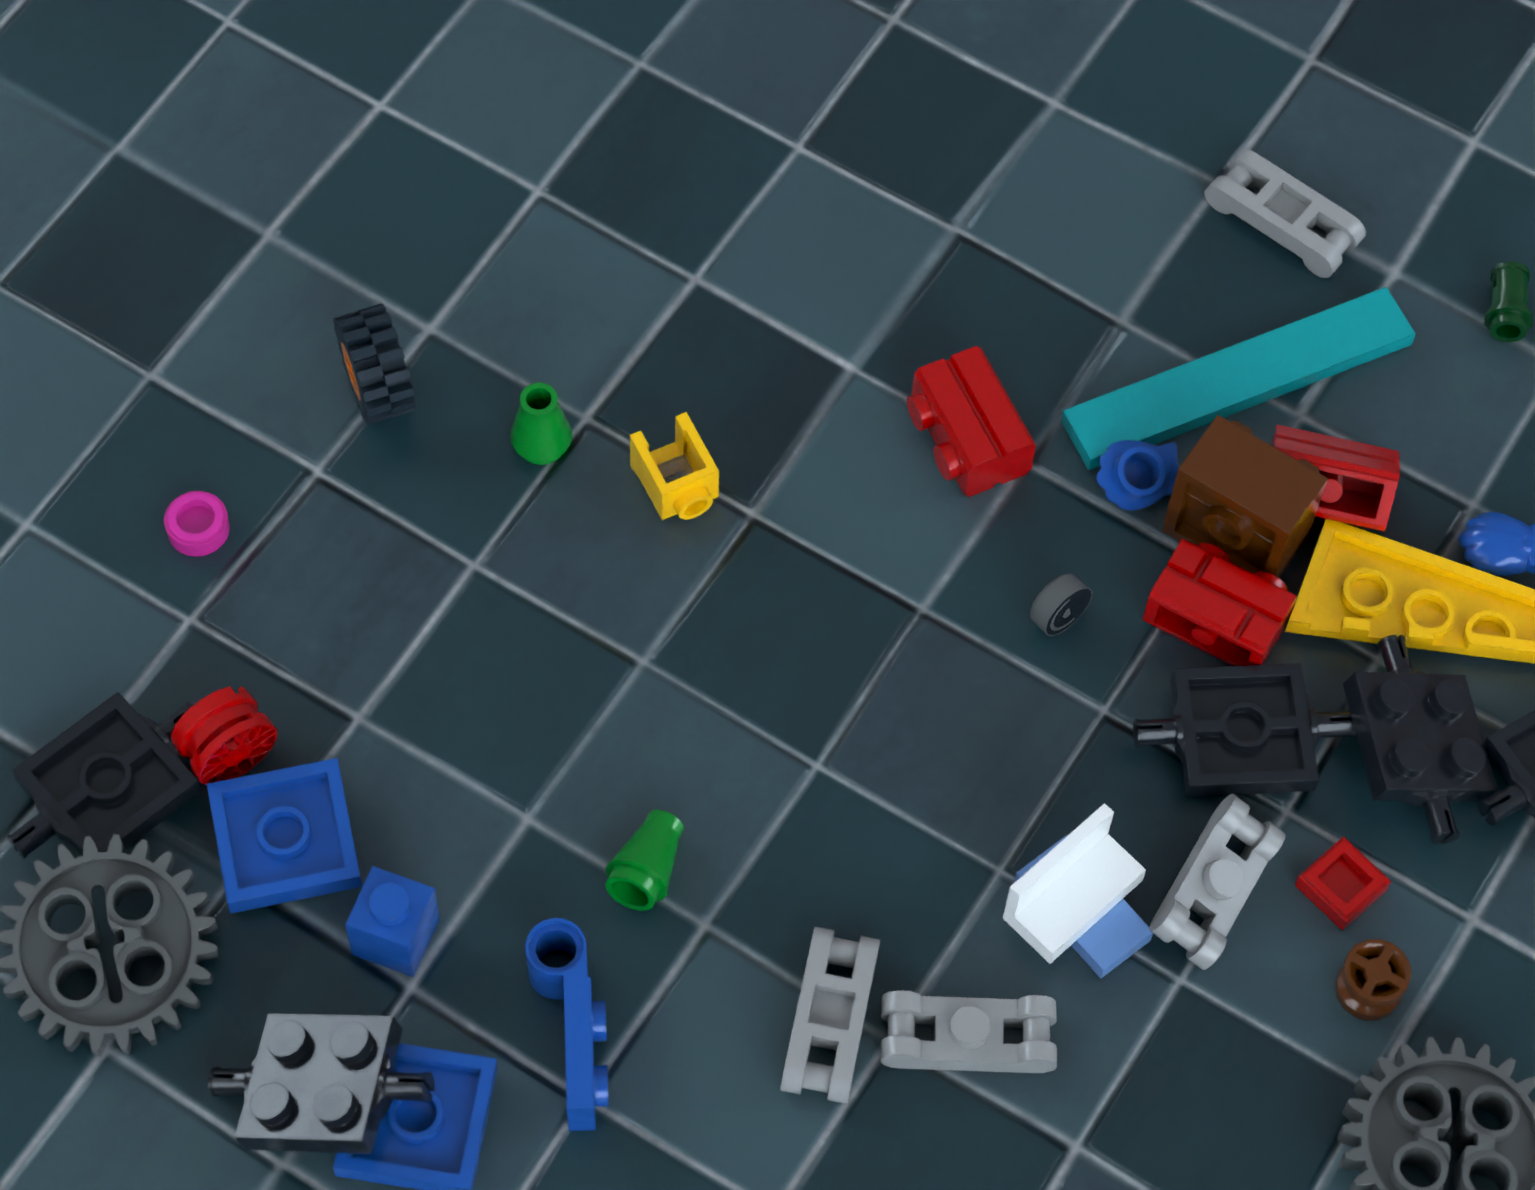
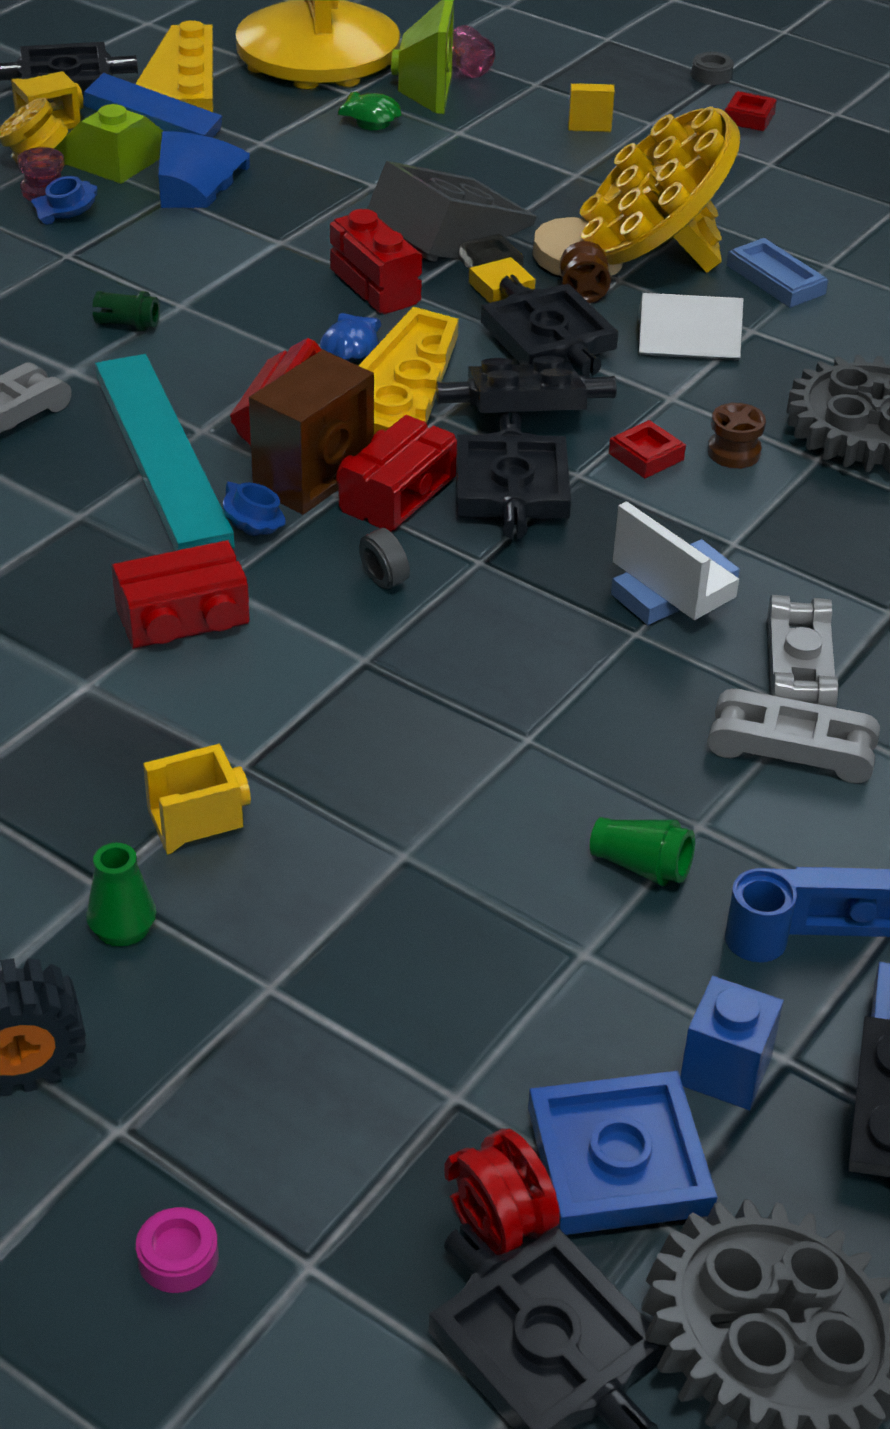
camera: 85 degrees left, 20 degrees down
light grey plate [1149,794,1286,970] -> none

